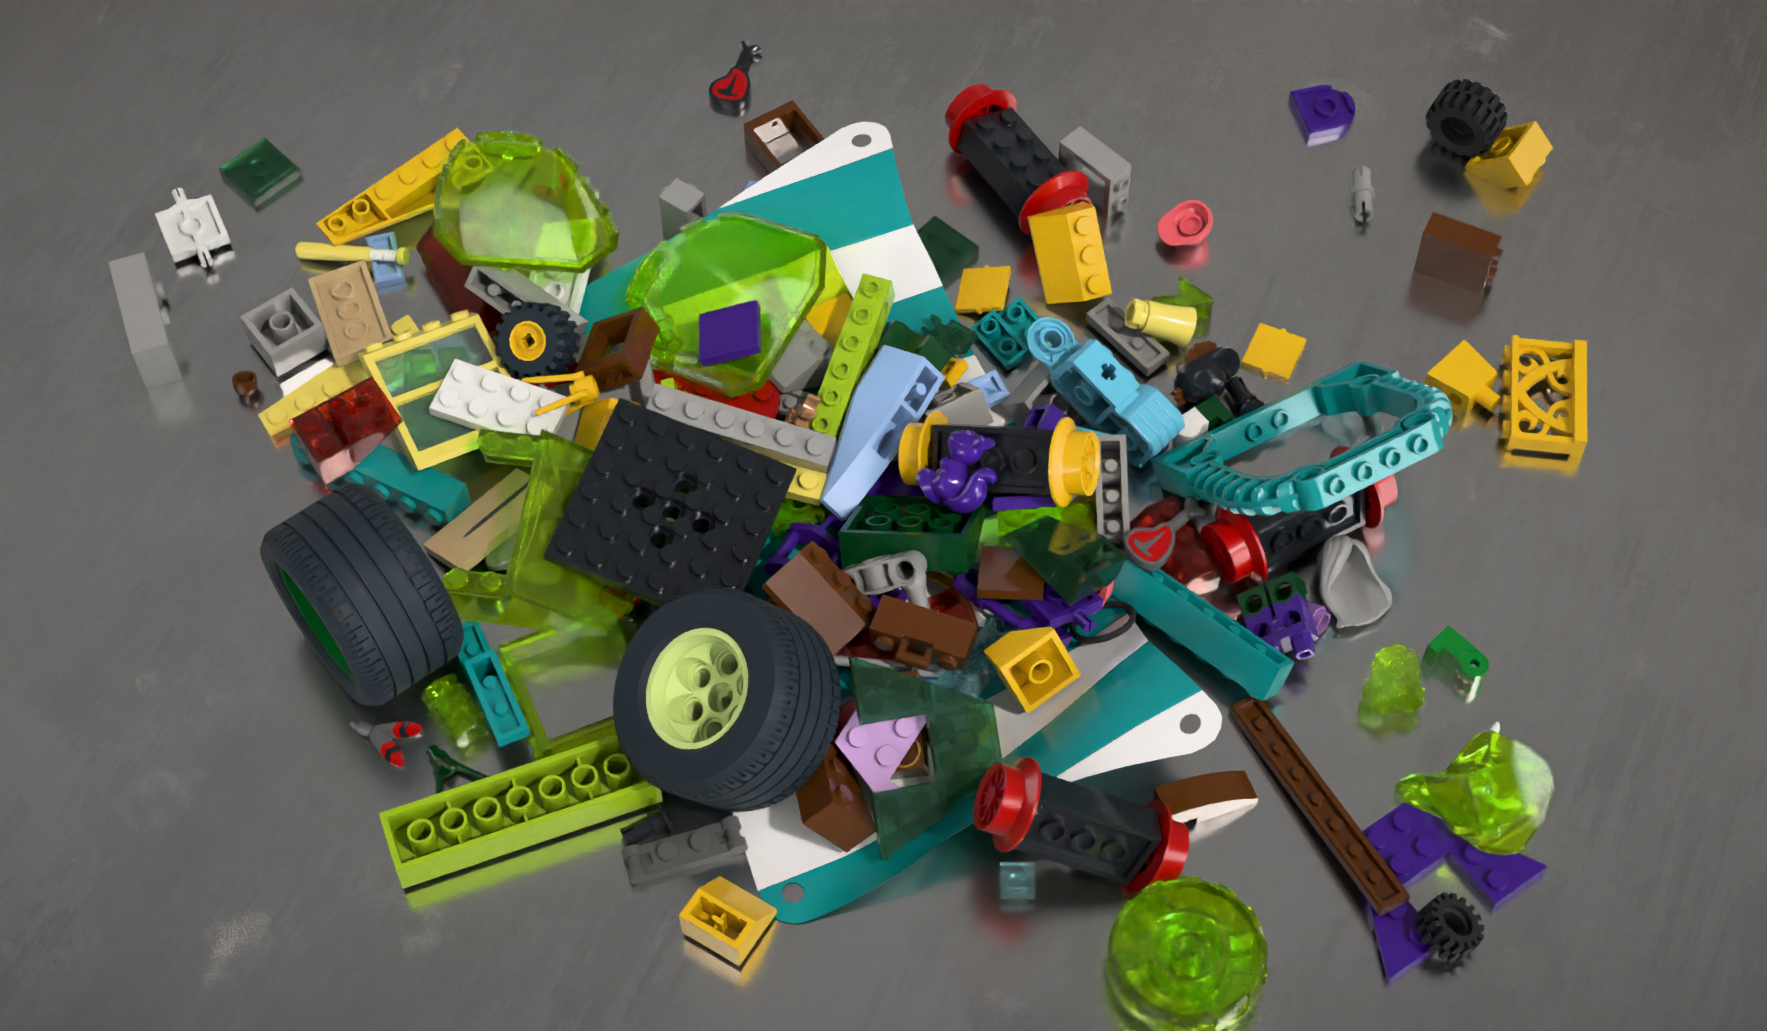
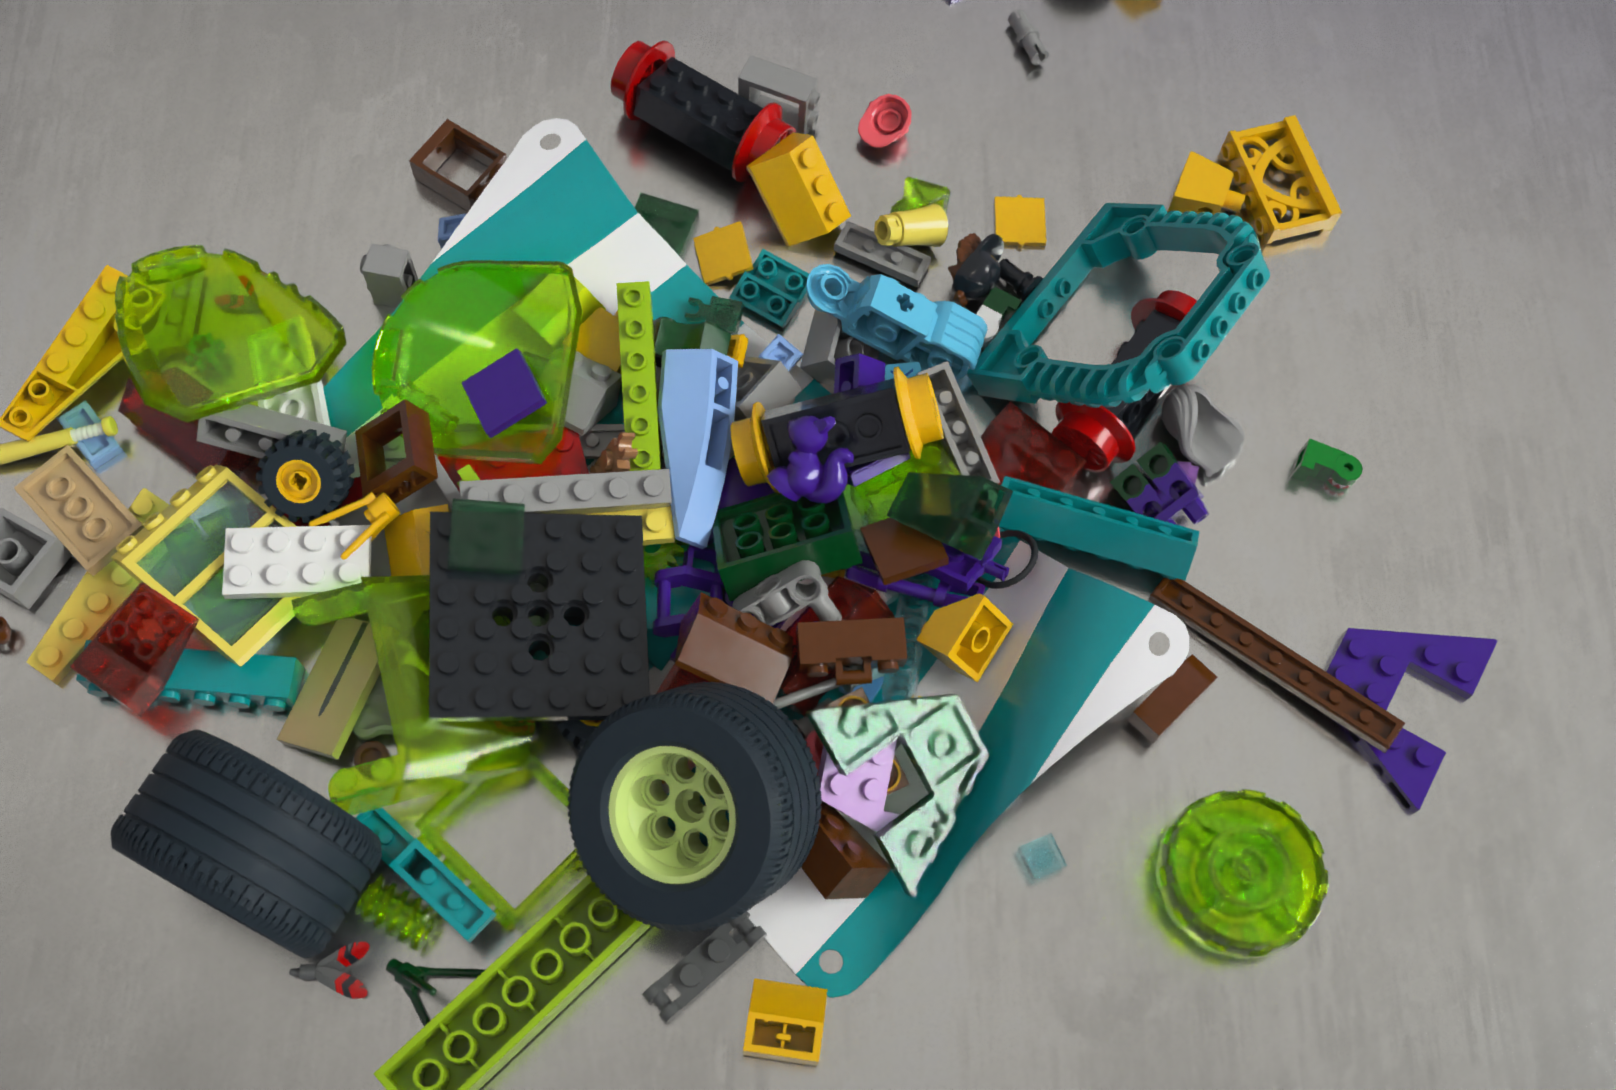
camera: 30 degrees left, 10 degrees up
black pin [620,802,674,846] -> none
black piece [709,40,761,110] -> none
brick [973,757,1189,894] -> none
dark grey piece [1123,497,1207,571] -> none
clear neon green hair [1363,643,1426,716] -> none
clear neon green animal [1395,721,1554,855] -> none
reddish brown brick [1414,212,1503,295] -> none
black tyre [1416,892,1484,961] -> none
none -> clear green tile [448,498,525,575]

